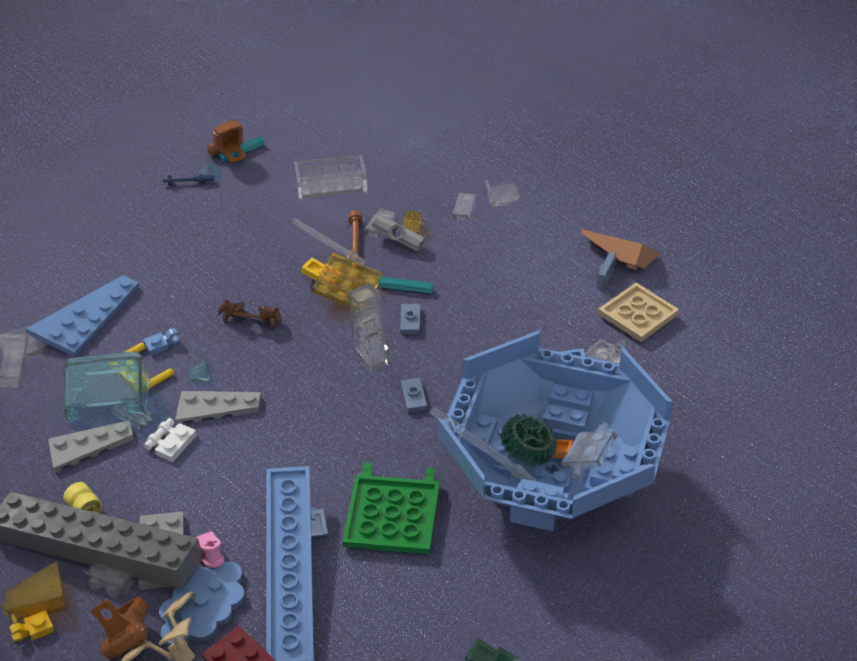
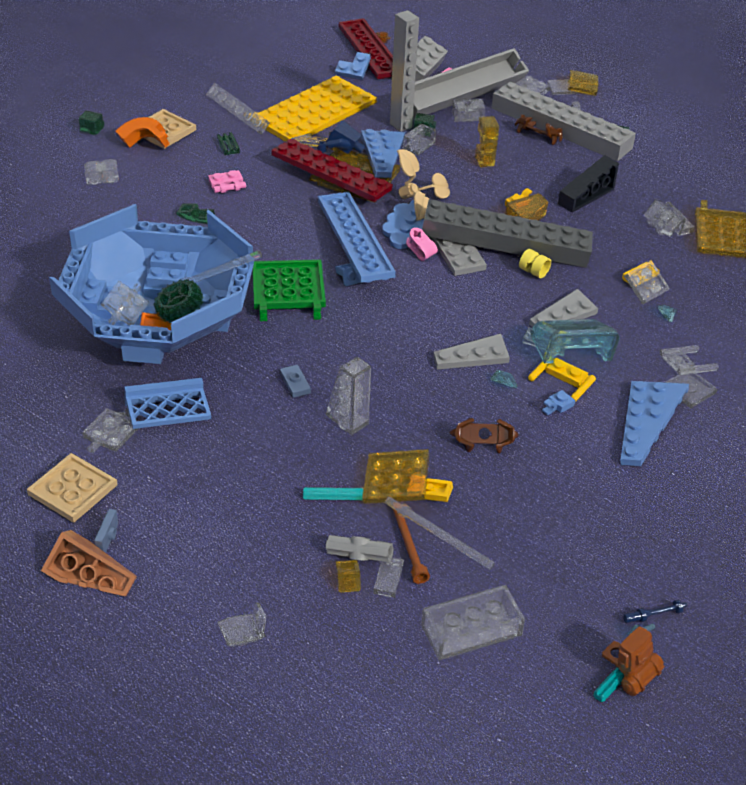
camera: 165 degrees right, 0 degrees up
dark orange piece [91,596,148,659] -> none
white plate [143,418,197,462] -> none
sand blue plate [400,304,420,334] -> none
clear tile [453,192,476,220] -> none

